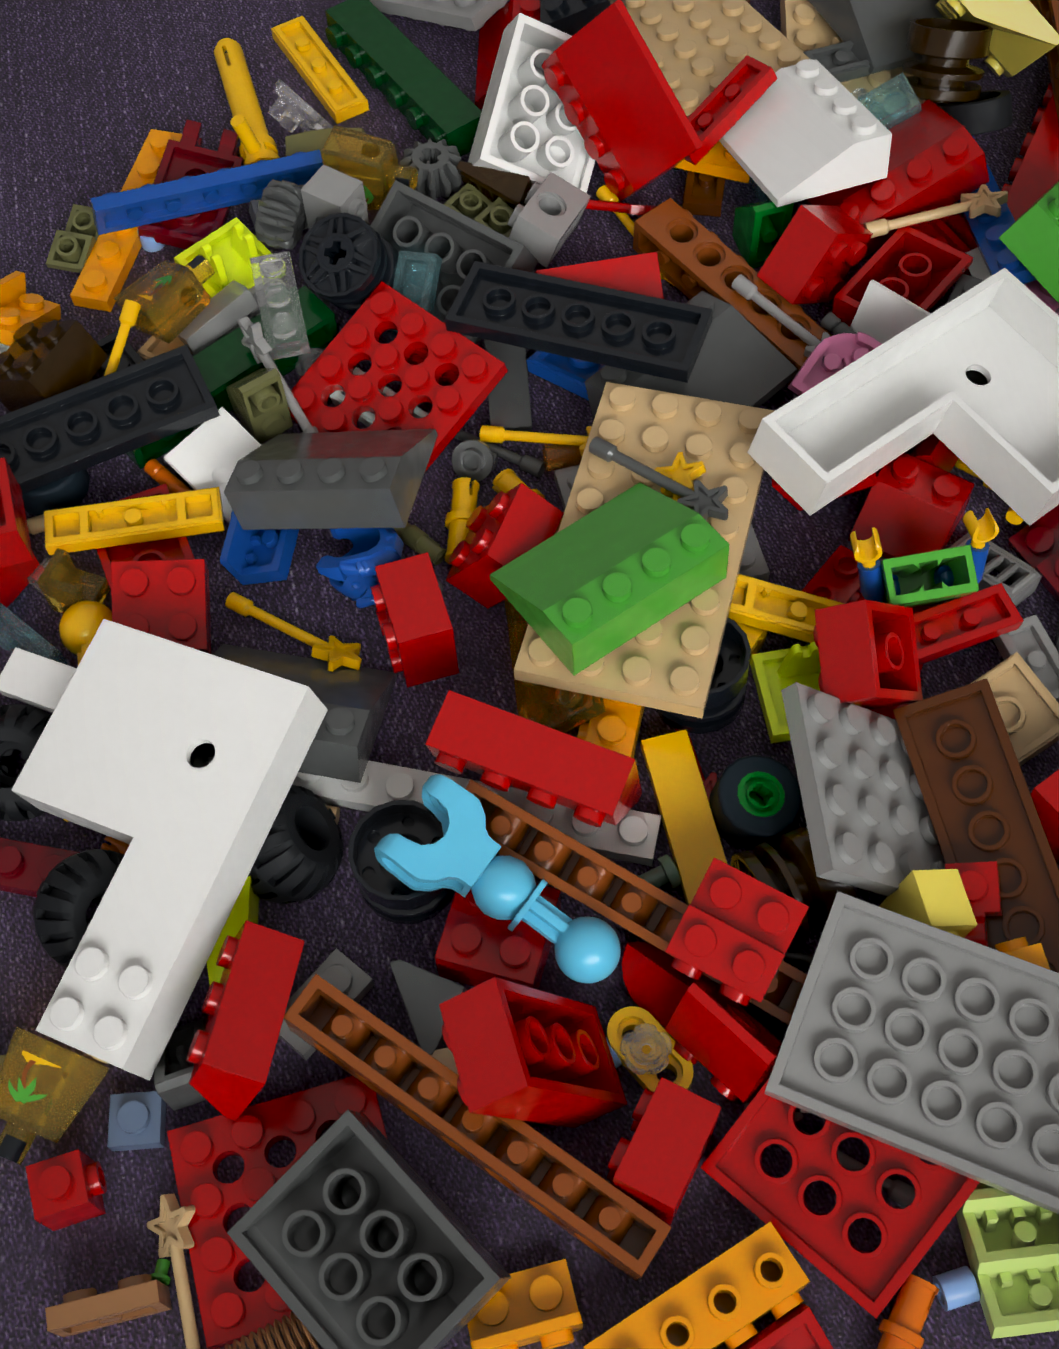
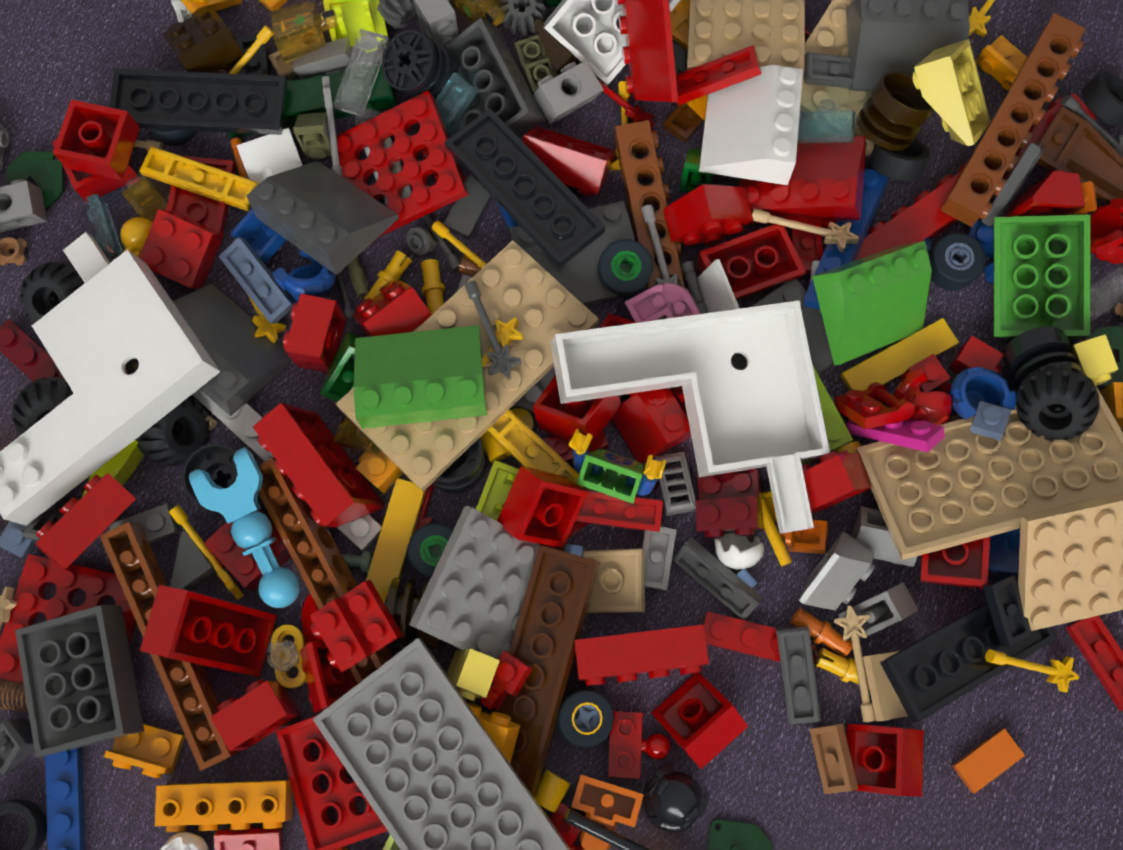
camera: 30 degrees right, 15 degrees up
none -> yellow piece [169,505,244,600]
none -> sand blue plate [218,237,295,324]
none -> green slope [320,332,361,402]
none -> red brick [532,375,621,448]
none -> black wheel [597,239,653,295]

